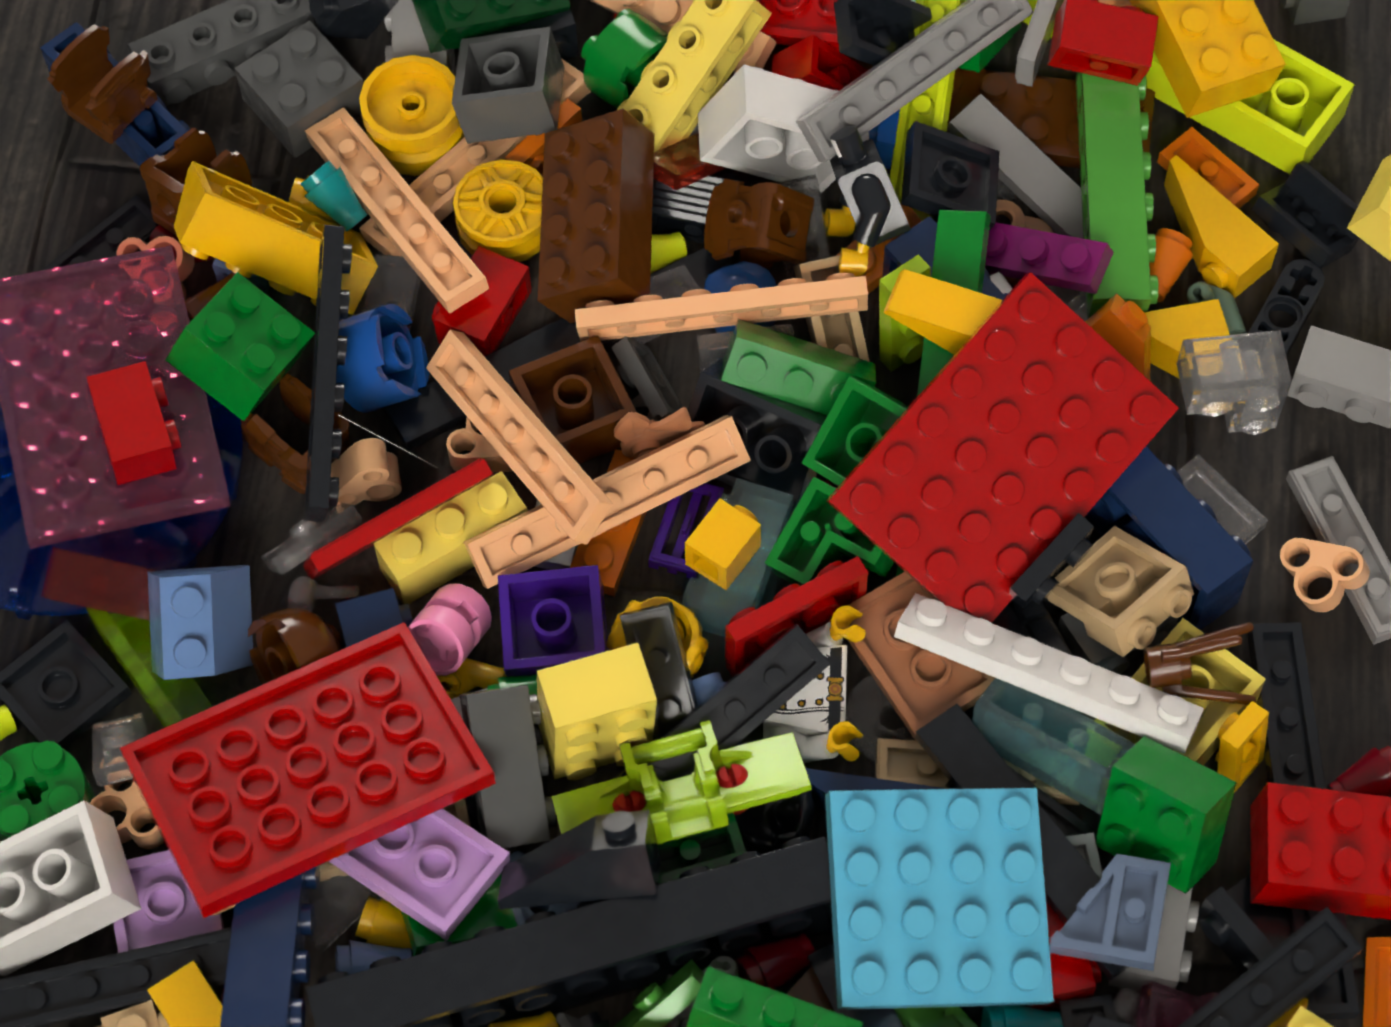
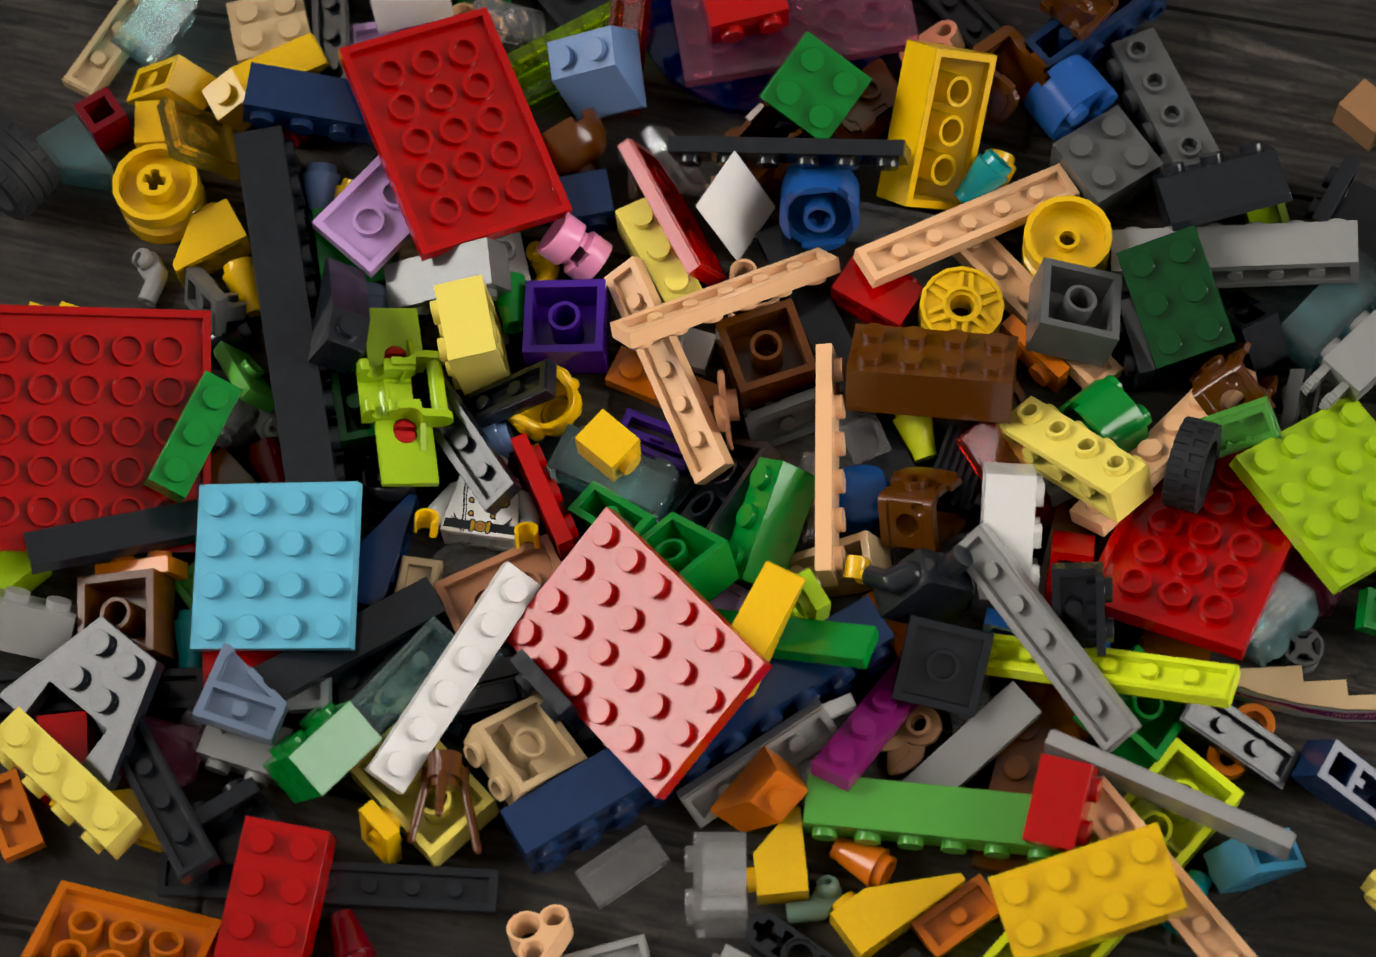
camera: 100 degrees right, 5 degrees up
none -> blue brick [1023,55,1118,142]

